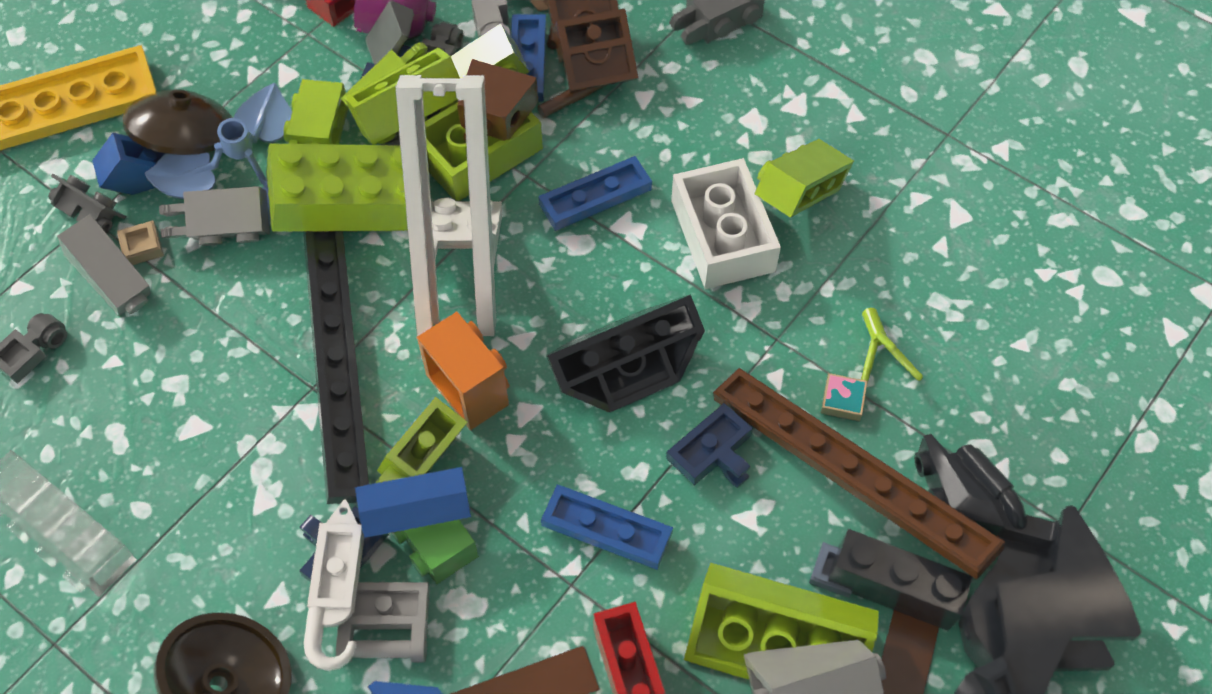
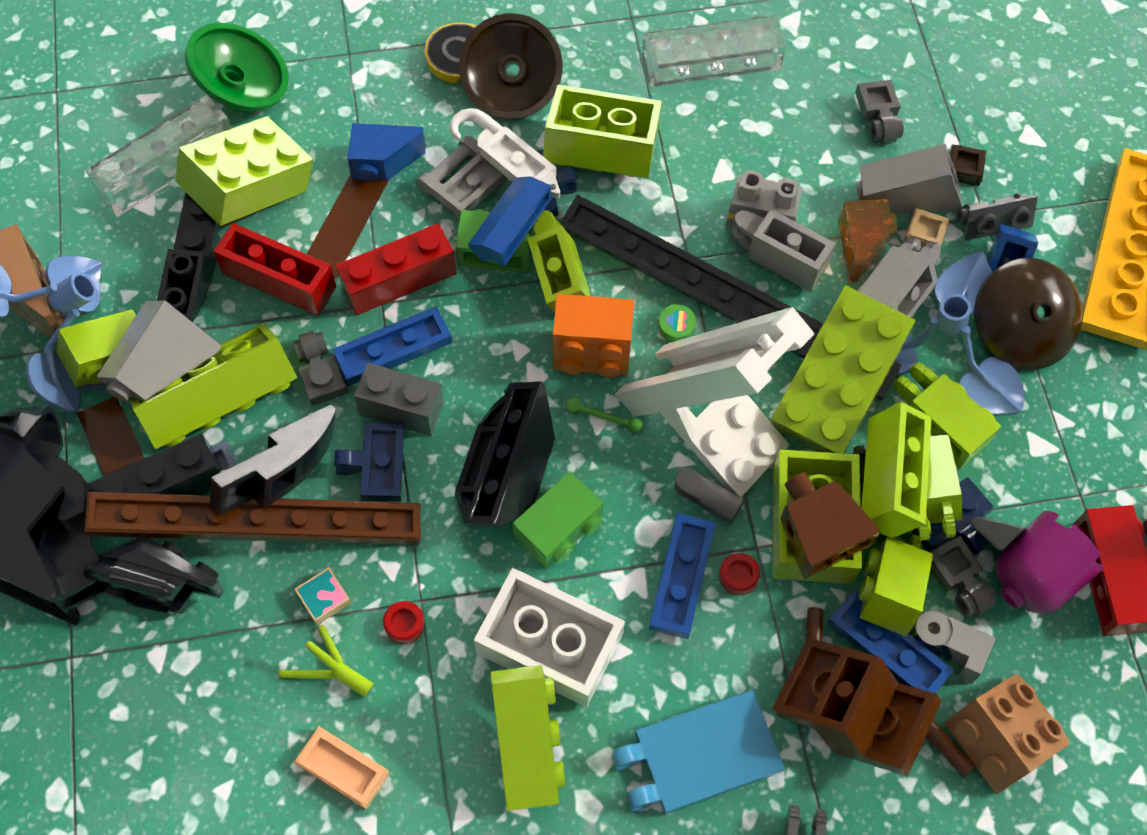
camera: 130 degrees right, 5 degrees up
none -> black slope [210,405,336,516]
none -> dark grey plate [292,330,348,406]
none -> light nougat tile [294,726,390,810]
none -> red brick [336,223,457,316]
none -> dark grey brick [354,363,444,436]
none -> red tile [383,601,425,644]
none -> bright green brick [512,471,604,569]
none -> lime brick [543,85,662,178]
none -> bright green hinge [566,398,643,433]
none -> dark azure tile [611,690,785,815]
none -> bright green tile [658,304,696,342]
none -> dark grey bar [675,468,744,525]
none -> red tile [719,553,760,596]
none -> light grey hips [725,170,803,228]
none -> light grey hinge [731,209,836,292]
none -> clear orange slope [838,199,897,283]
none -> dark brown tile [949,144,986,186]

